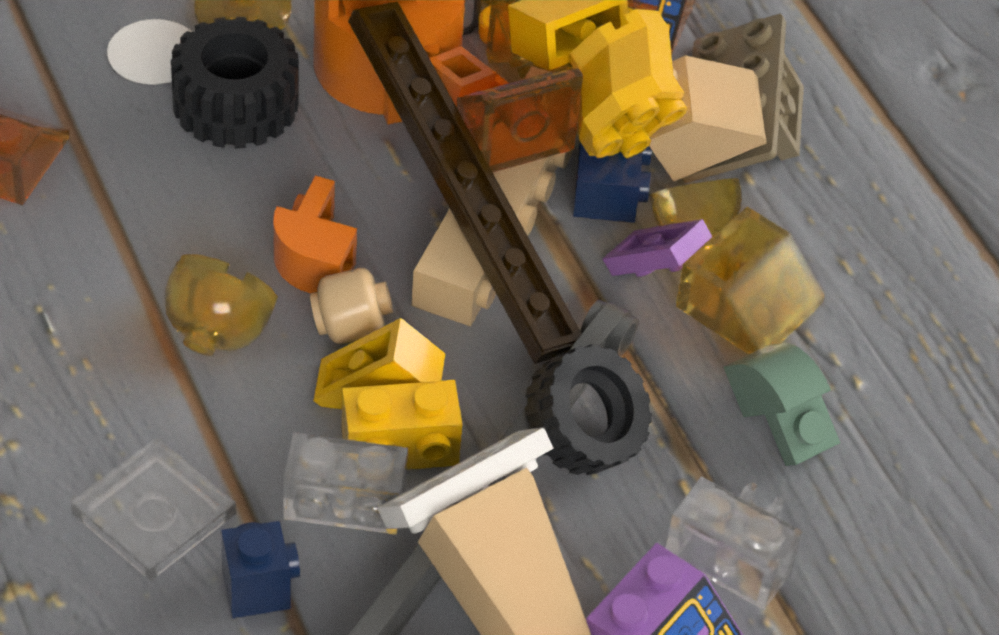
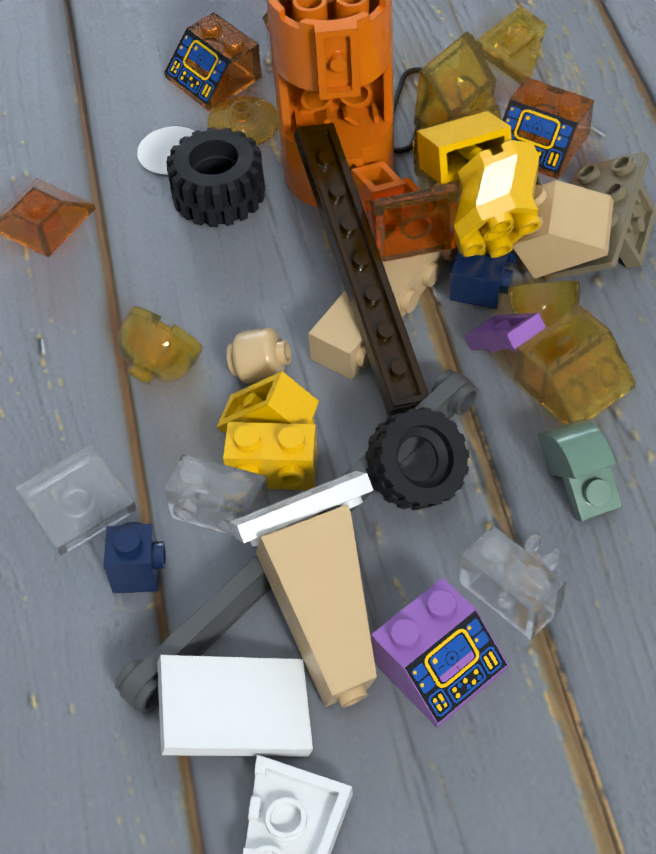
camera: 20 degrees right, 5 degrees up
orange brick [273,176,357,293] -> none

